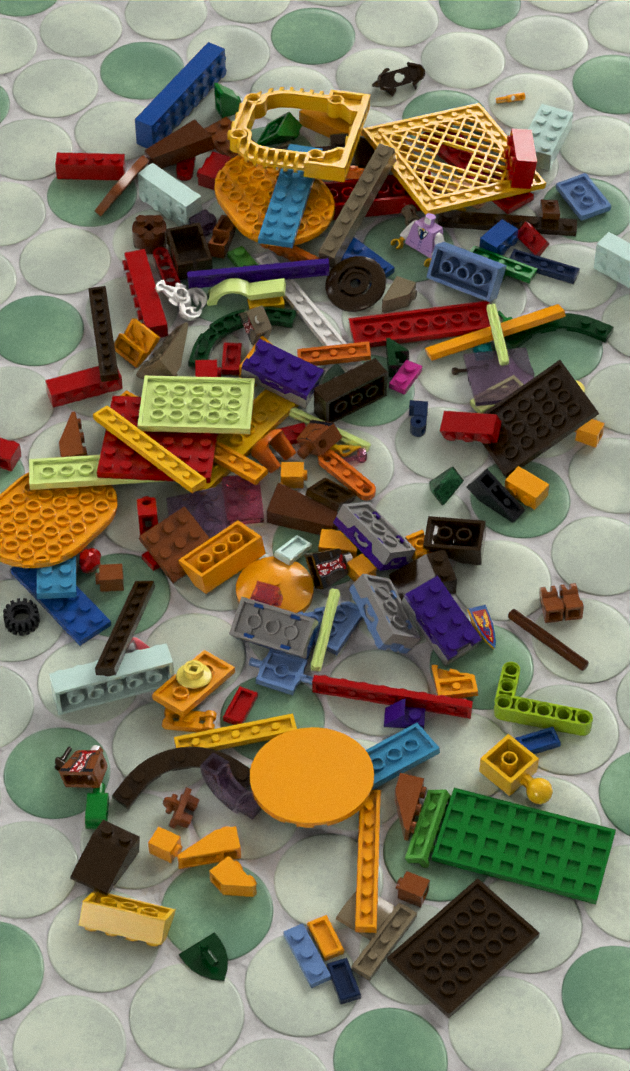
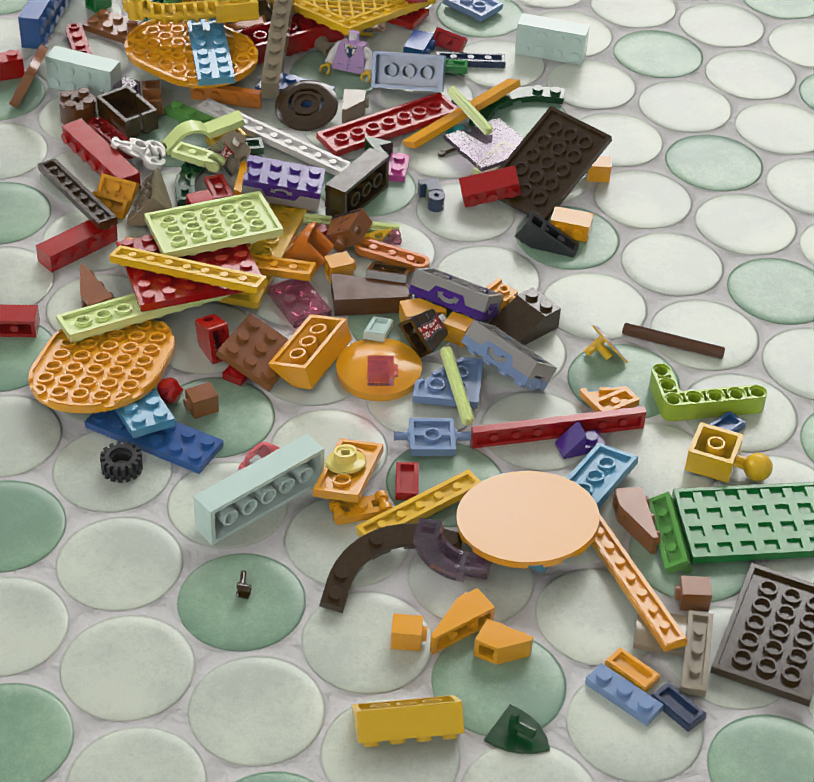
camera: 25 degrees left, 10 degrees down
dark orange torso [59,745,108,788] -> none
dark brown slope [70,820,140,896] -> none
green piece [85,783,109,829] -> none
dark brown plate [95,581,155,676] -> none
reddish brown slope [144,119,216,169] -> none
dark orange hips [163,787,199,829] -> none
clear purple plate [166,486,228,538] -> none
dark purple plate [187,258,329,289] -> none
red brick [196,151,231,191] -> none
light grey piece [229,597,320,660] -> none
orange plate [297,341,371,366] -> none
dark purple piece [401,576,482,666] -> none
dark brown slope [423,516,486,565] -> none
clear green slope [429,466,464,505] -> none
dark brown plate [438,211,577,236] -> none
dark orange legs [539,583,584,623] -> none
reddish brown plate [540,199,560,220] -> none
none -> yellowish green hinge [171,141,226,173]

